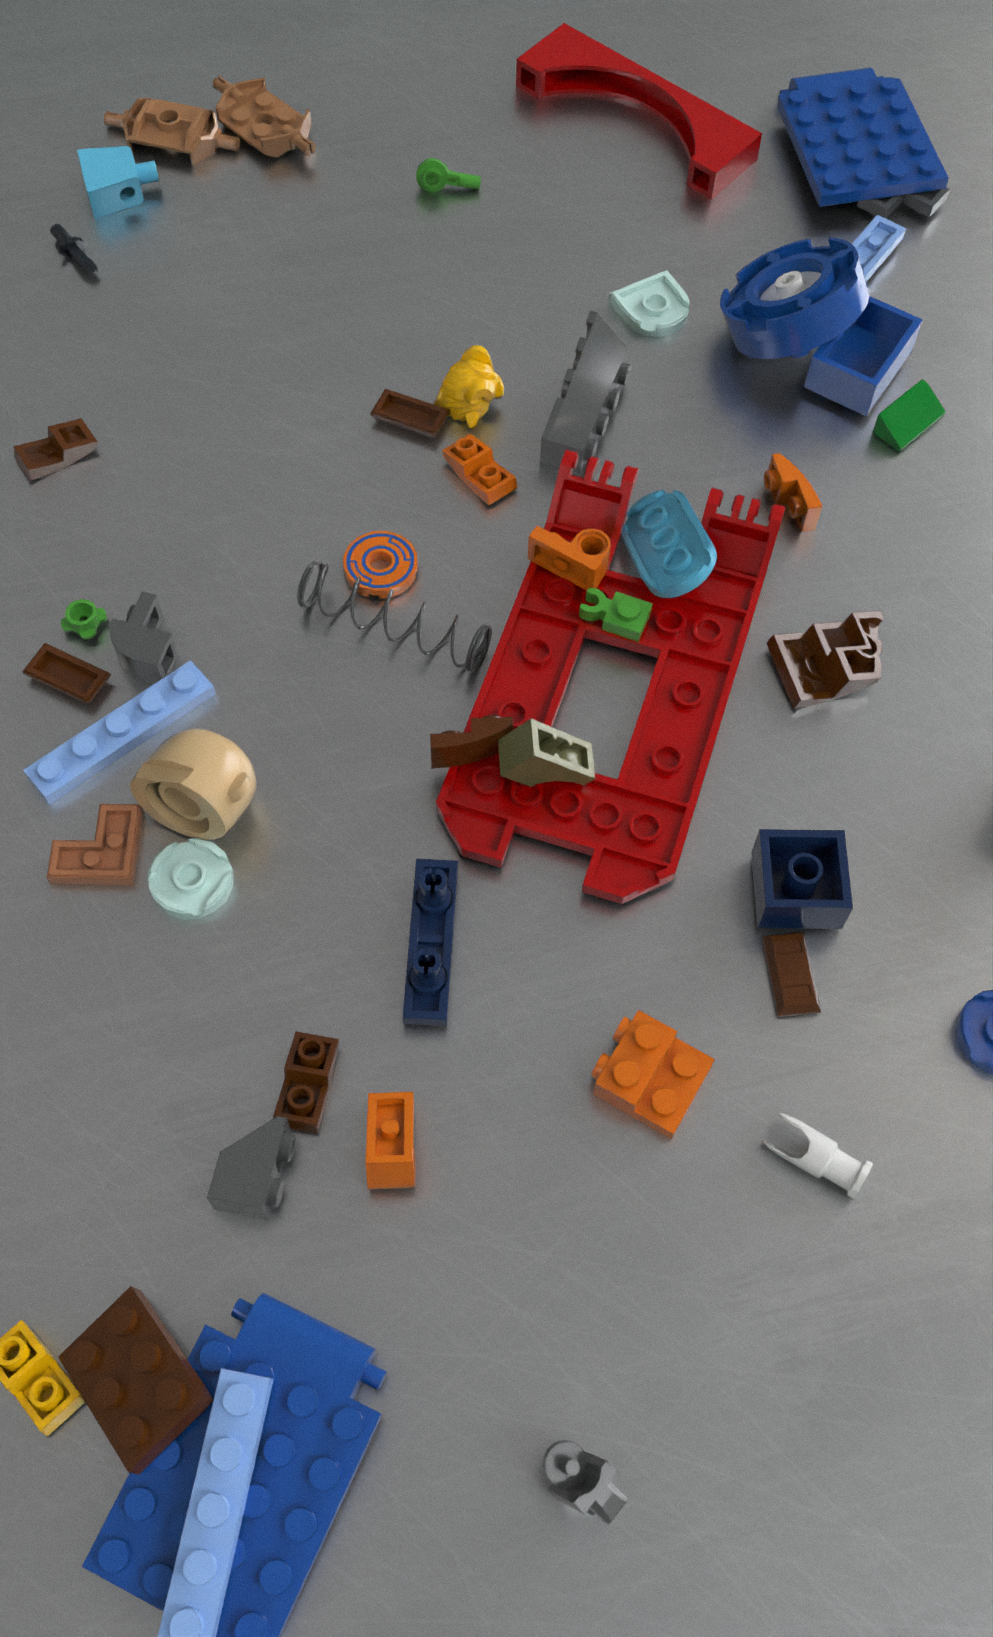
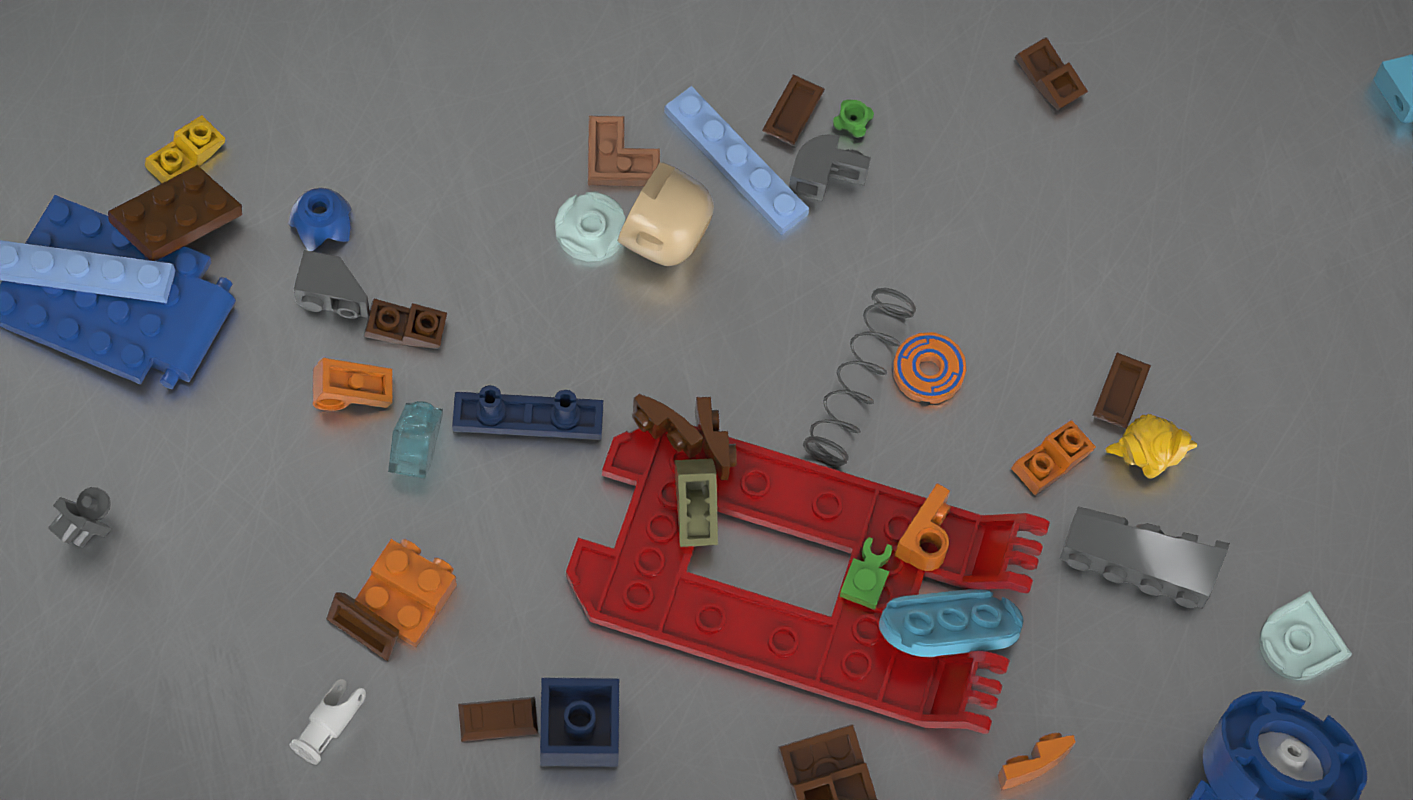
camera: 85 degrees right, 5 degrees up
black piece [50,224,98,272] -> none
none -> blue piece [288,187,352,251]
none -> reddish brown tile [326,592,399,661]
none -> clear light blue slope [388,401,443,478]
none -> reddish brown slope [632,394,703,459]

